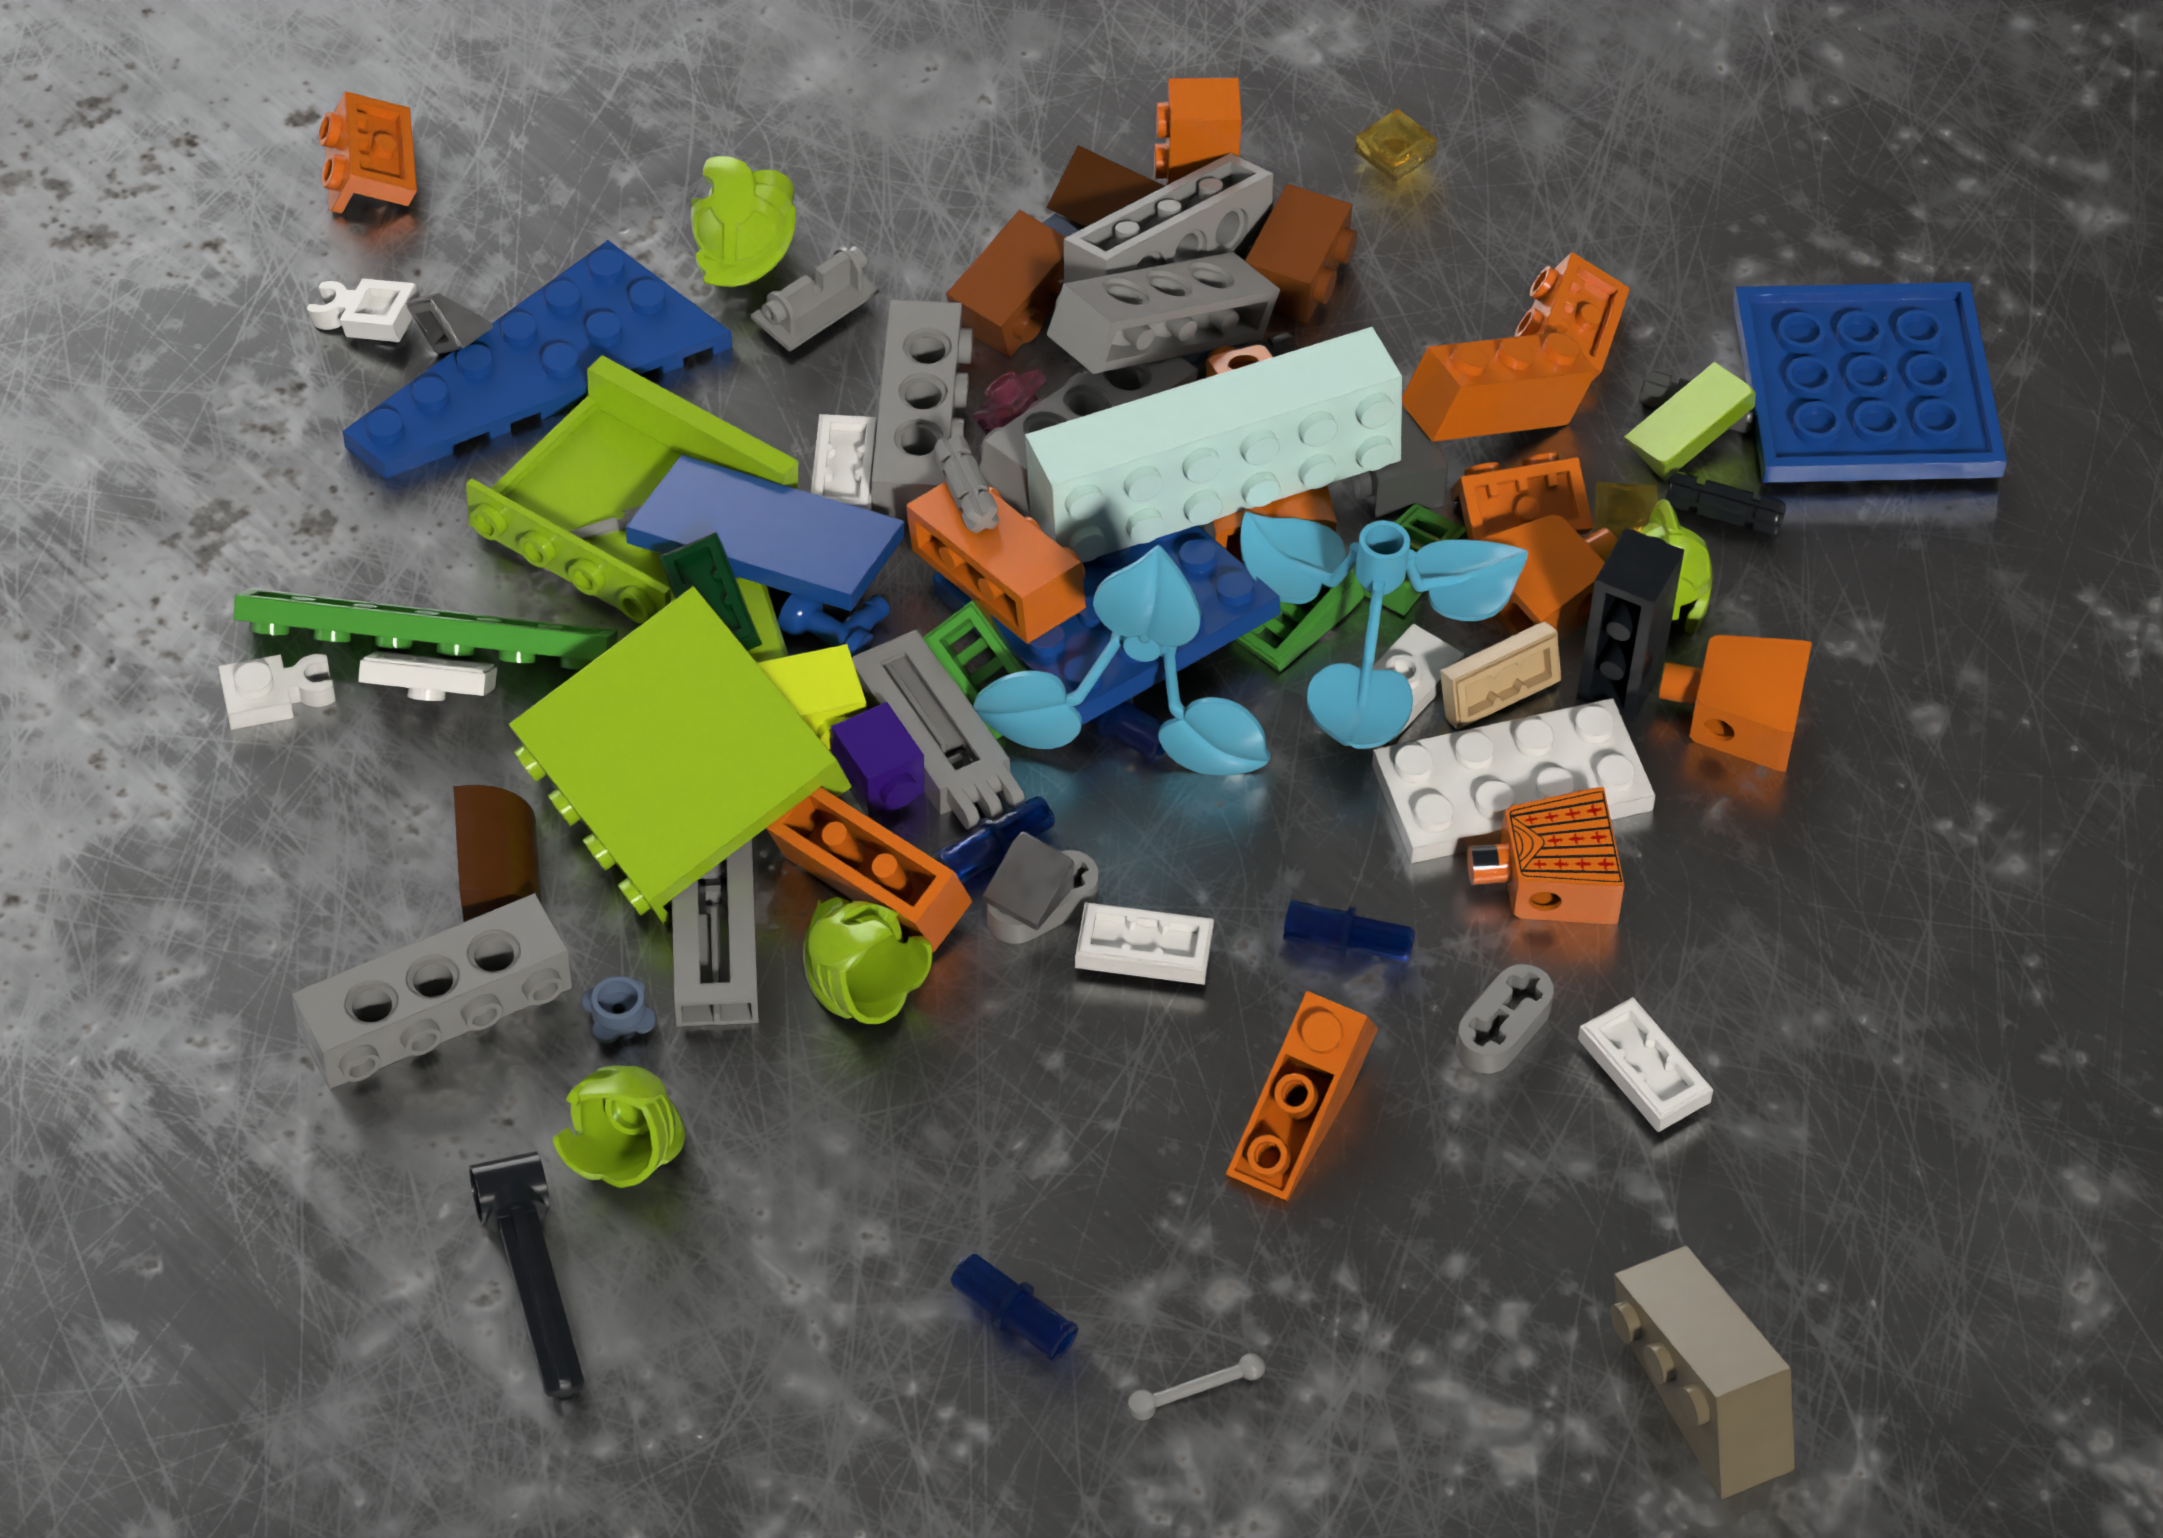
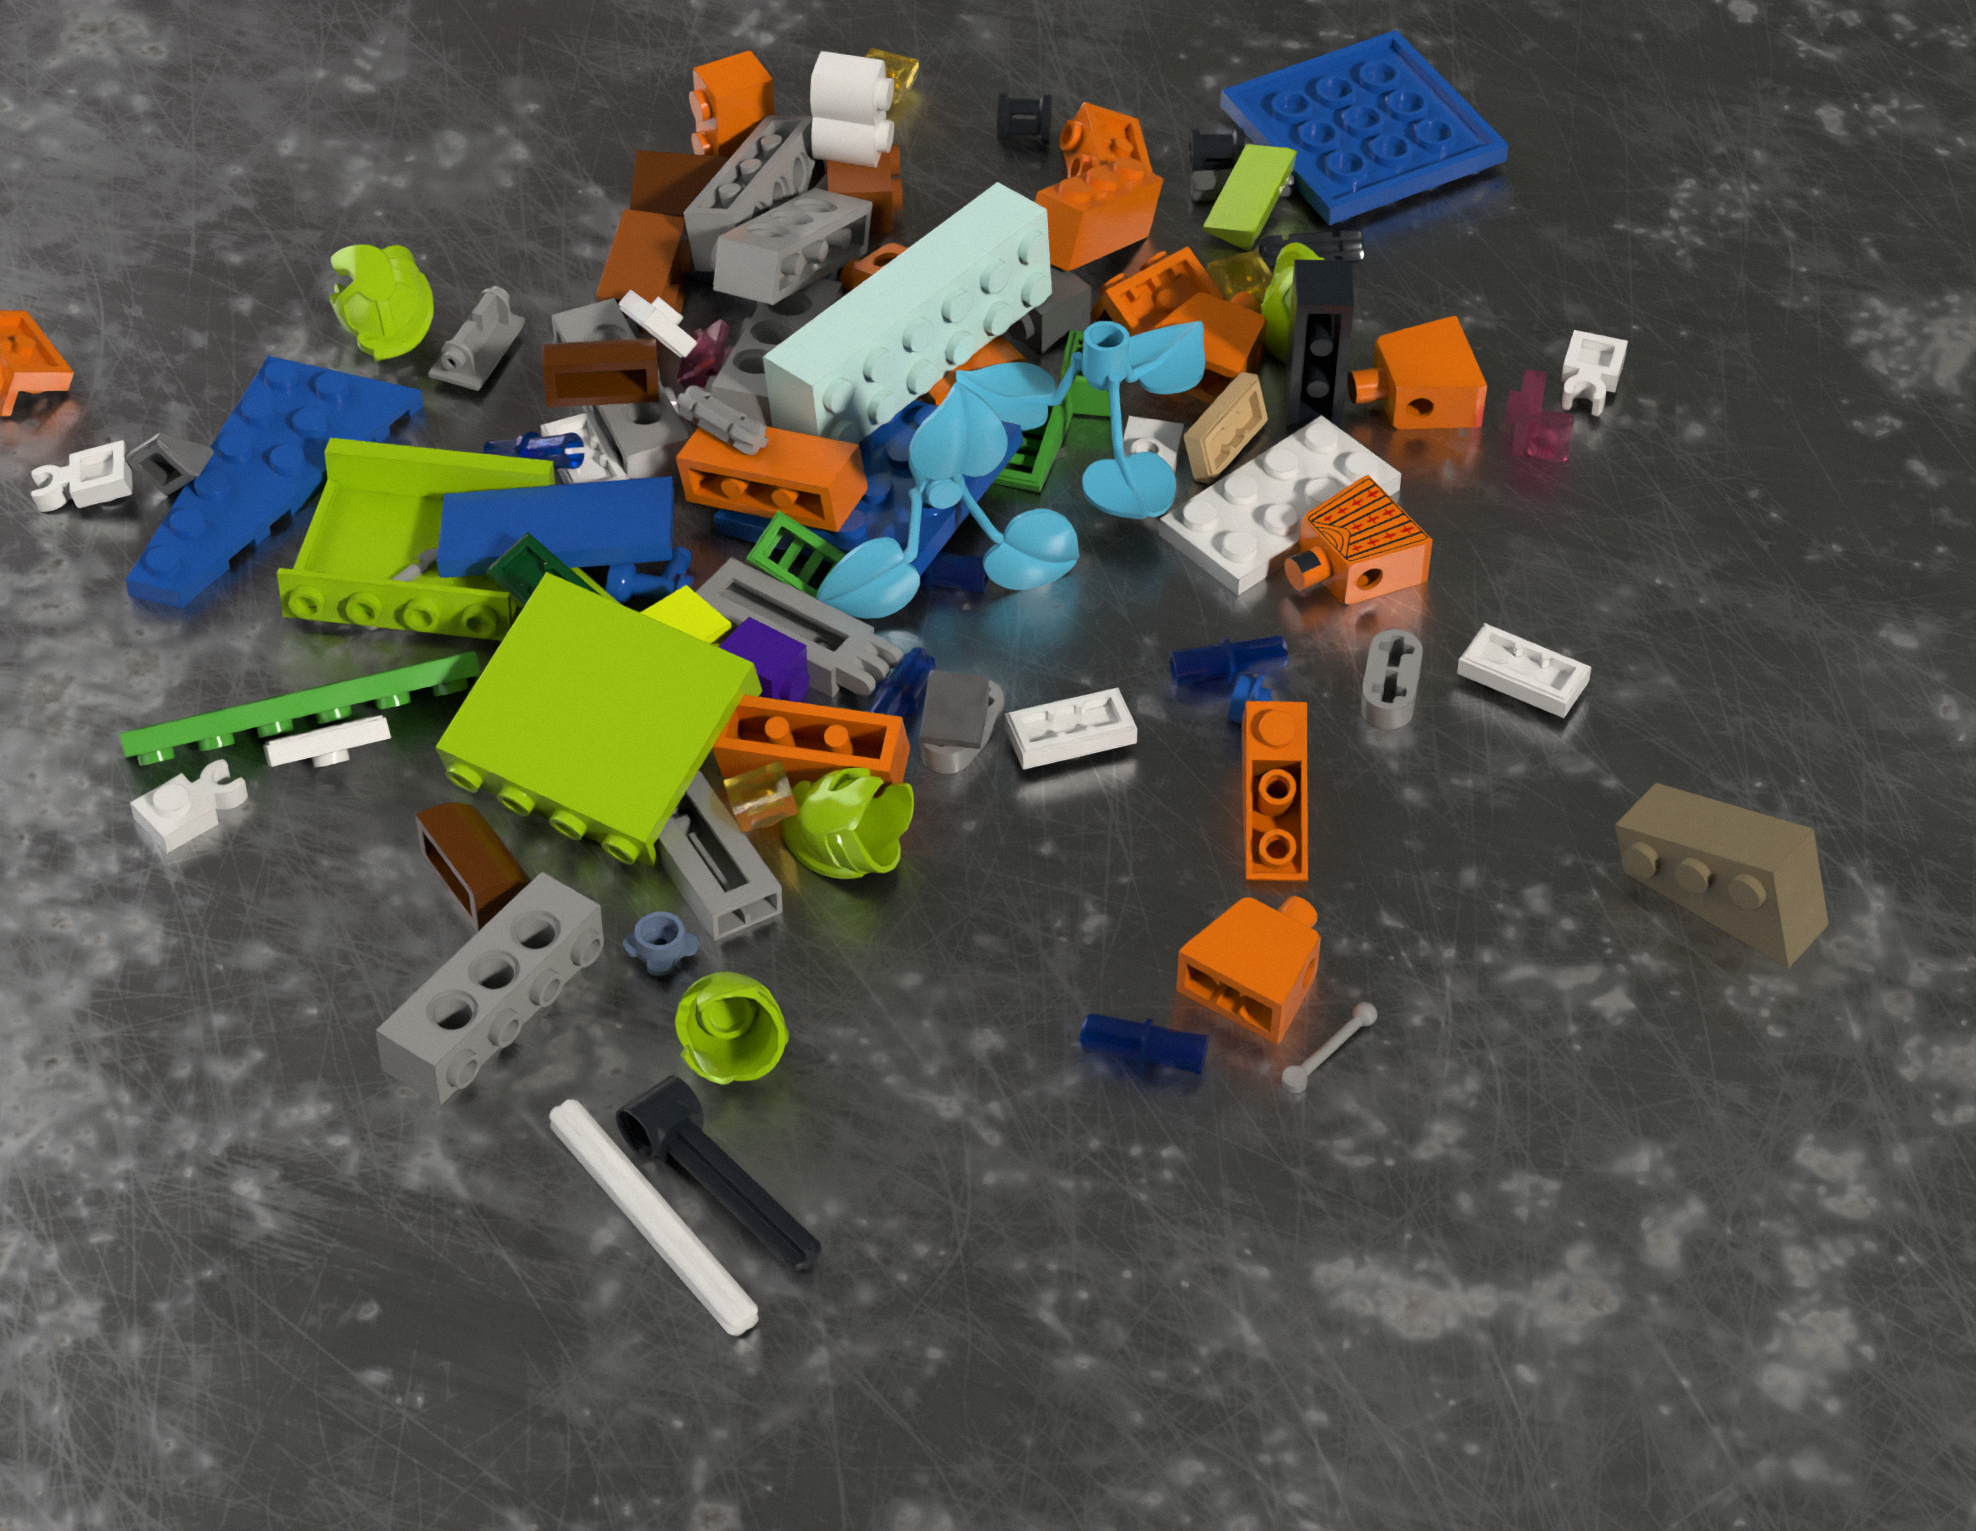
camera: 25 degrees left, 5 degrees down
none -> clear blue axle [480,431,585,470]
none -> reddish brown brick [542,338,660,408]
none -> white axle [549,1099,759,1336]
none -> white plate [618,289,698,358]
none -> clear yellow plate [723,760,799,834]
none -> white brick [810,51,894,168]
none -> black bush [997,92,1052,142]
none -> orange torso [1176,896,1321,1045]
none -> black bush [1189,128,1245,176]
none -> blue plate [1227,674,1273,724]
none -> clear pink bracket [1505,369,1574,462]
none -> white plate [1561,330,1628,416]

